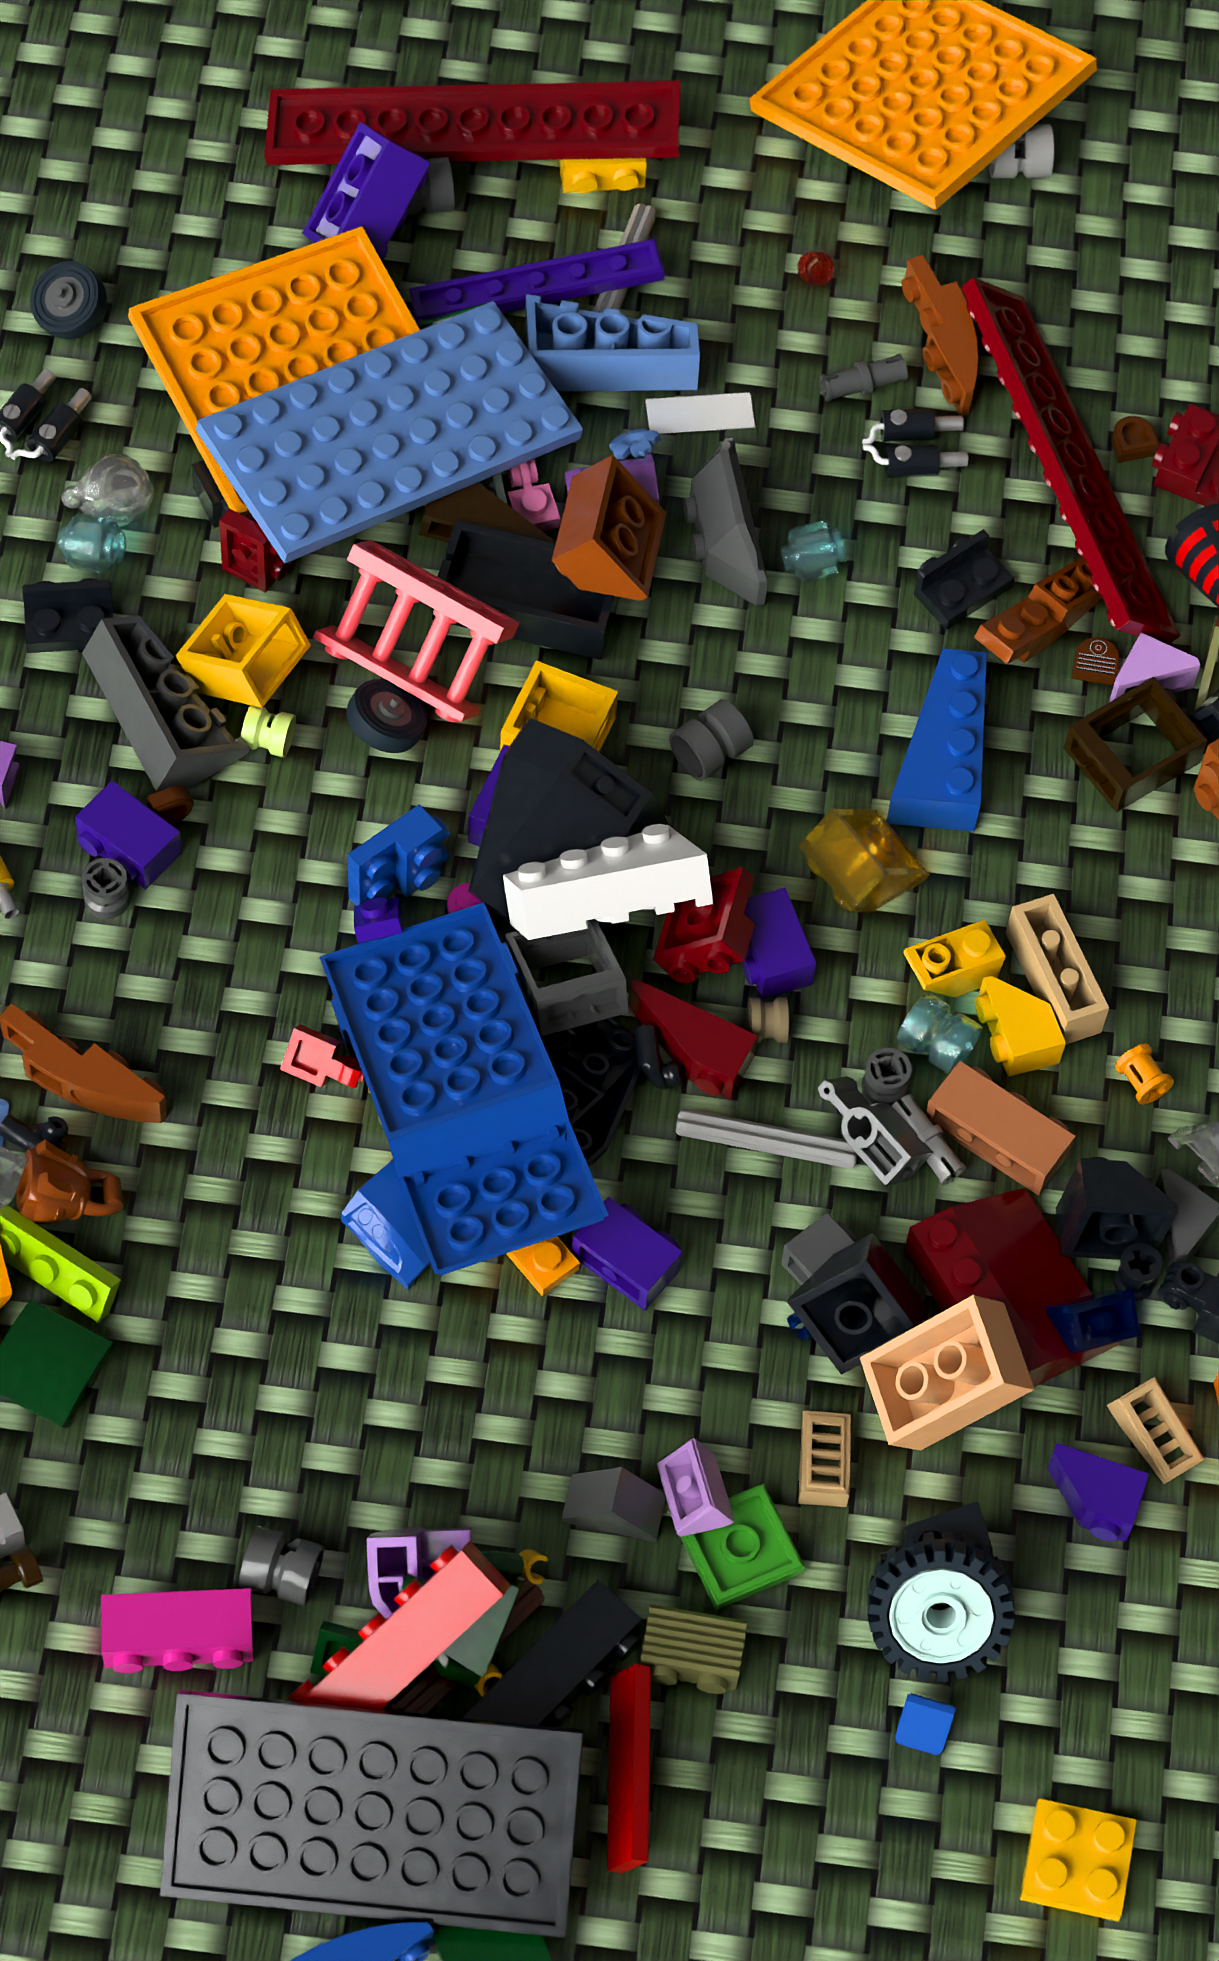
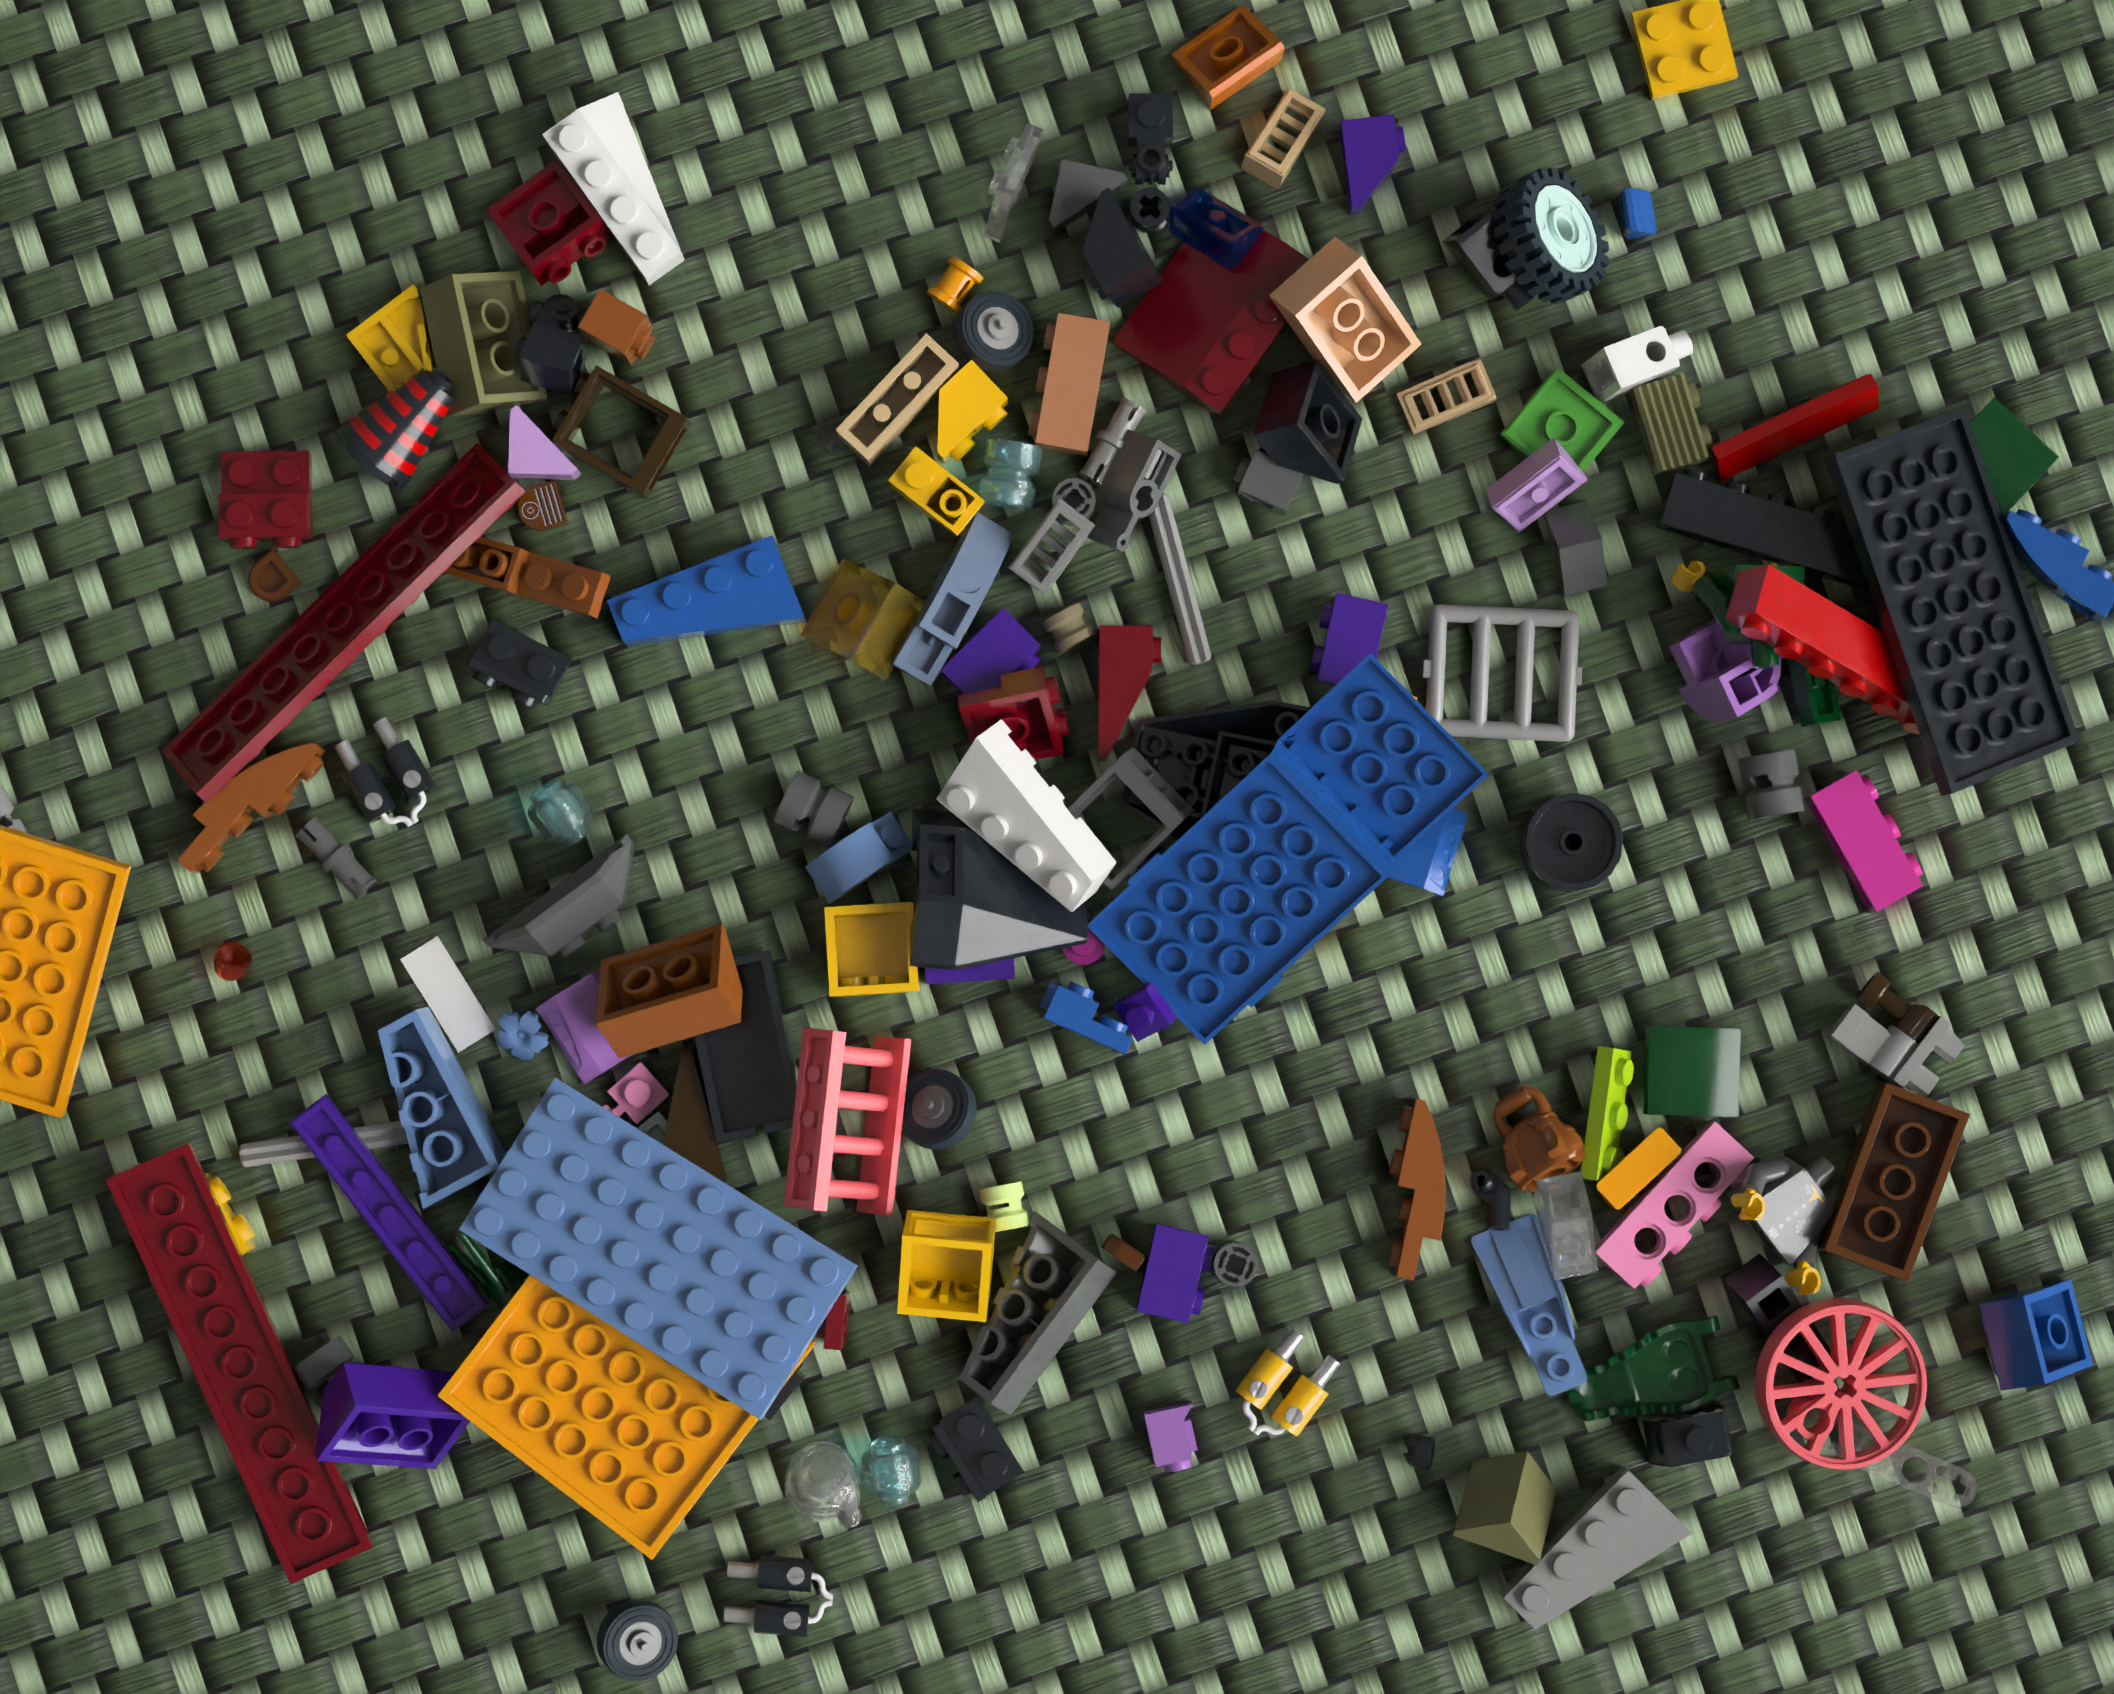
camera: 115 degrees left, 25 degrees up
plate [280,1024,364,1088] -> none
black arm [634,1025,682,1090] -> none
none -> medium blue brick [805,812,912,904]
none -> sand blue slope [890,512,1014,687]
none -> black wheel [954,291,1034,372]
none -> light grey slope [1009,498,1095,595]
none -> light grey bar [1422,604,1583,742]
none -> black wheel [1519,793,1623,893]
none -> white torso [1581,326,1693,404]

